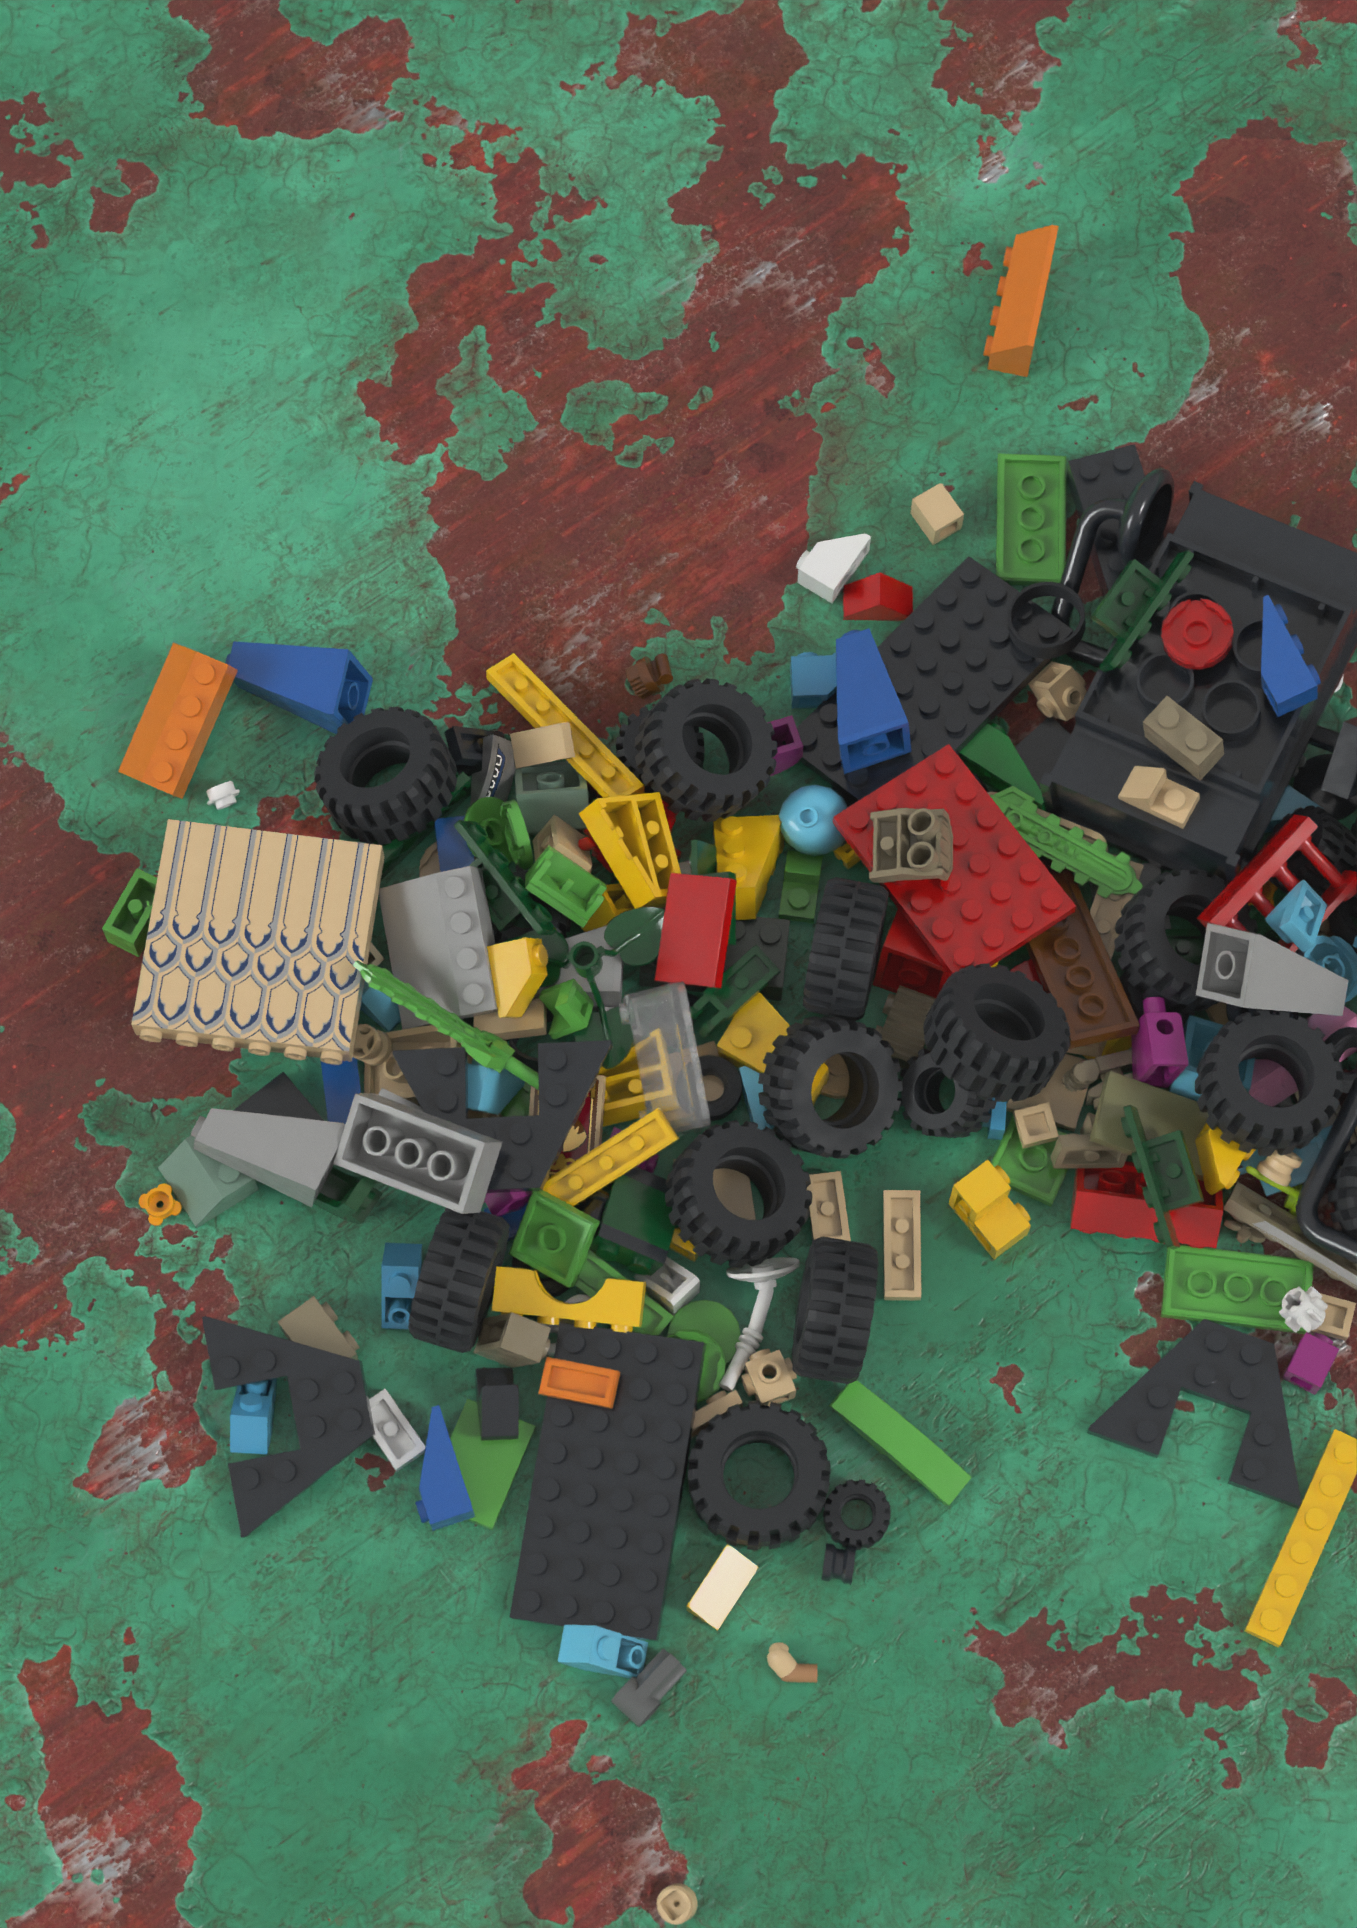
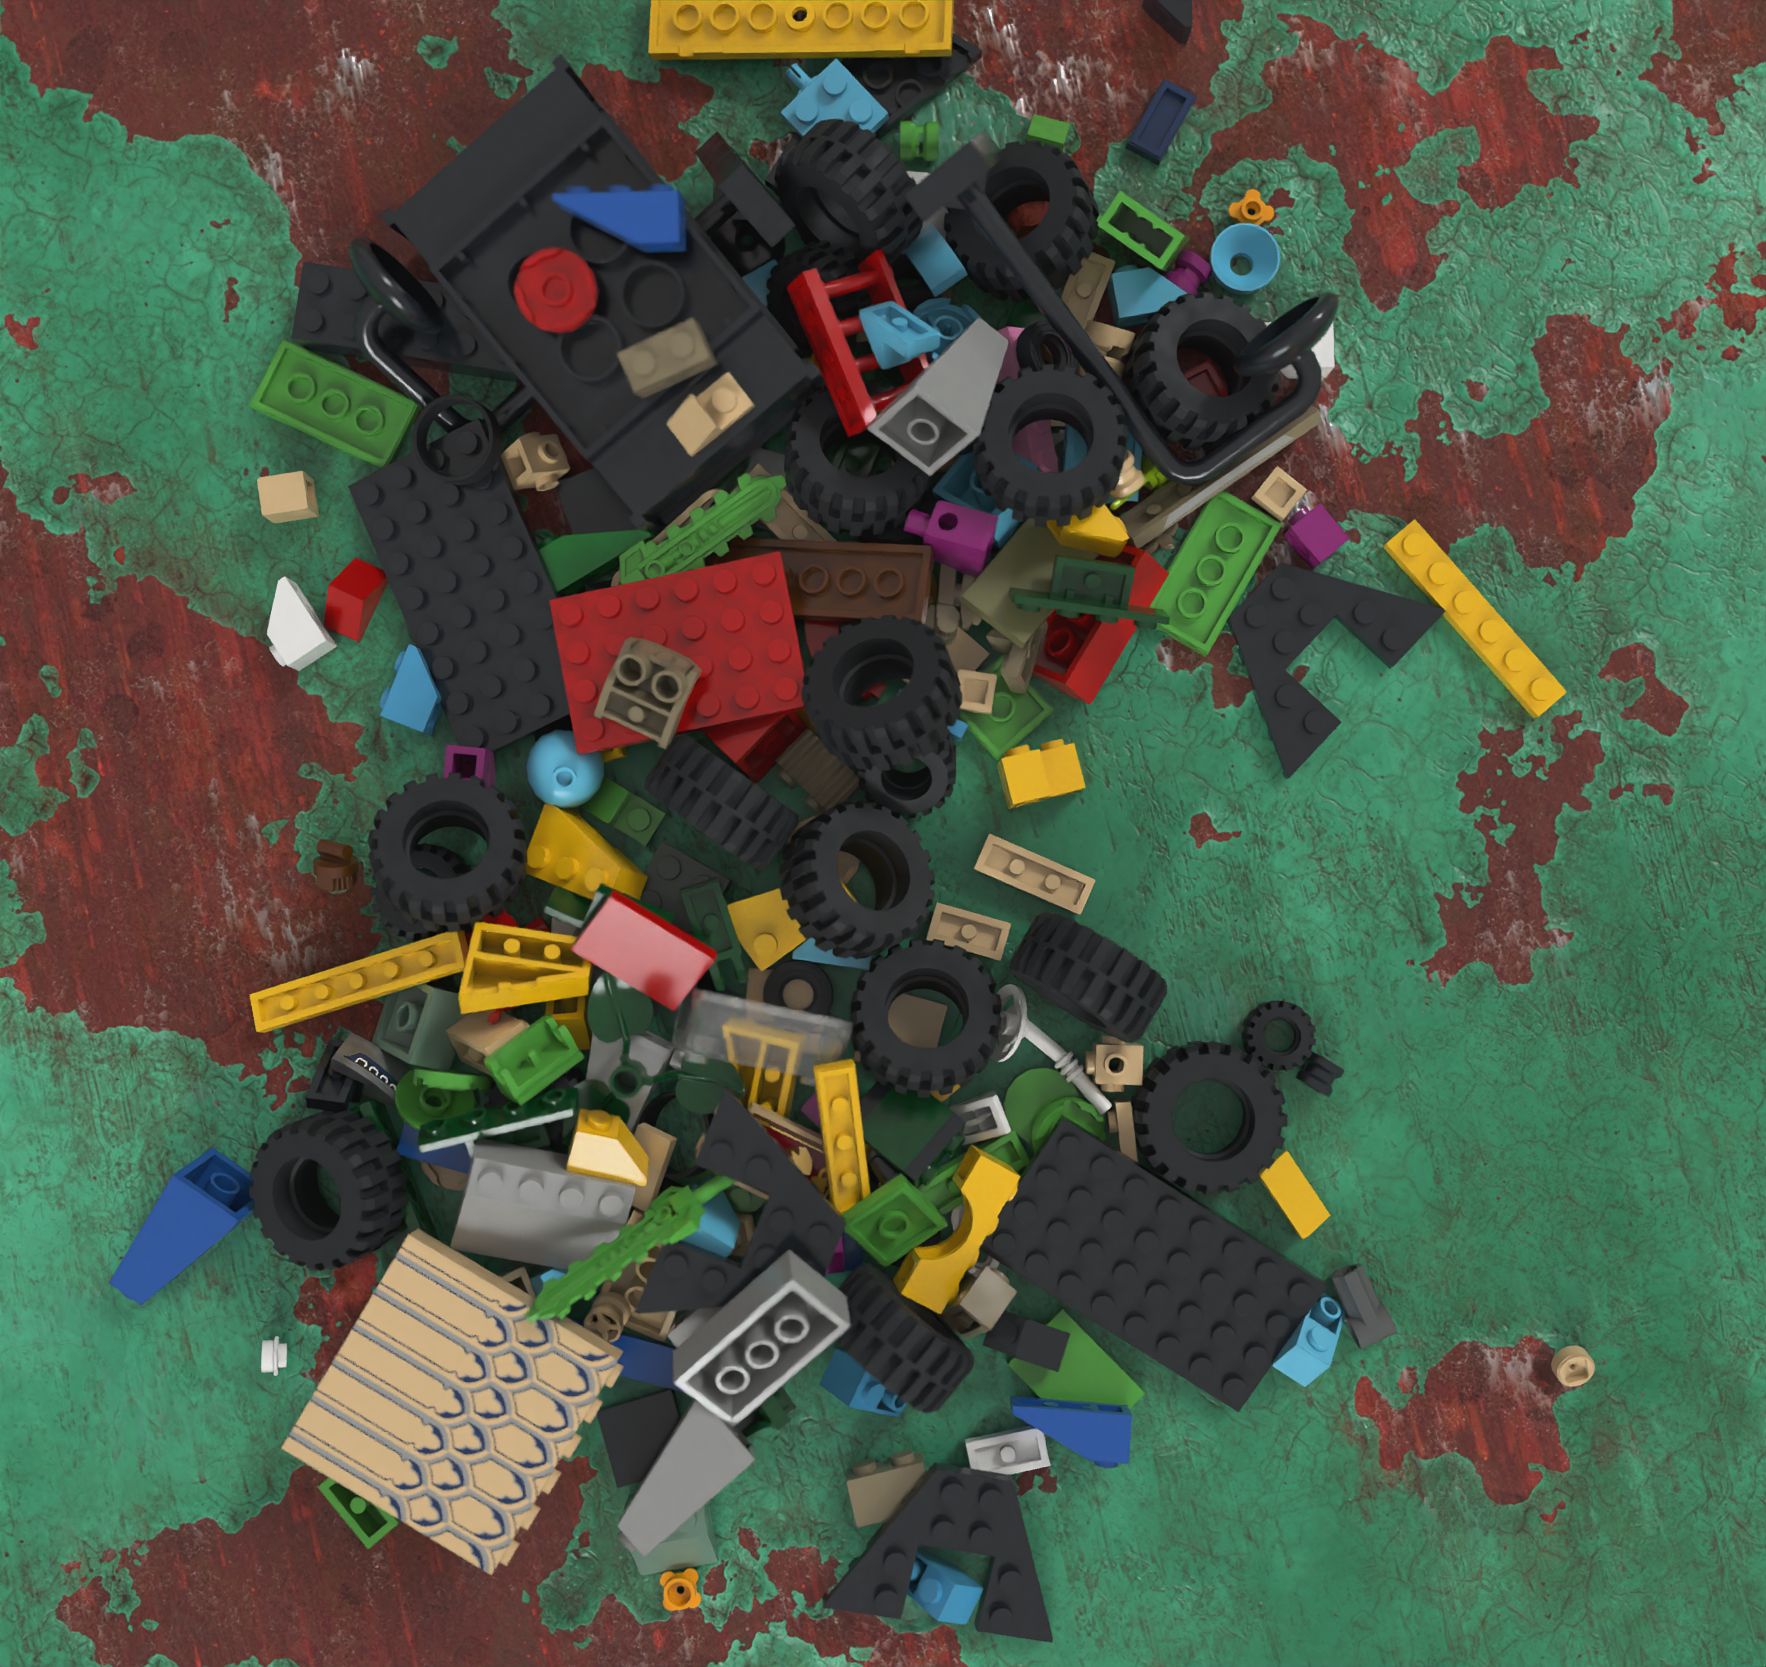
camera: 65 degrees left, 15 degrees up
orange slope [118,643,238,799] -> none
tan tile [510,722,575,769] -> none
orange tile [538,1357,620,1409] -> none
bright green panel [539,978,594,1040] -> none
arm [767,1642,817,1683] -> none
bright green slope [829,1380,972,1506] -> none
blue slope [836,628,912,774] -> none
orange slope [983,225,1059,377] -> none
dark green bracket [1090,550,1194,672] -> none
white gear [1279,1286,1328,1333] -> none

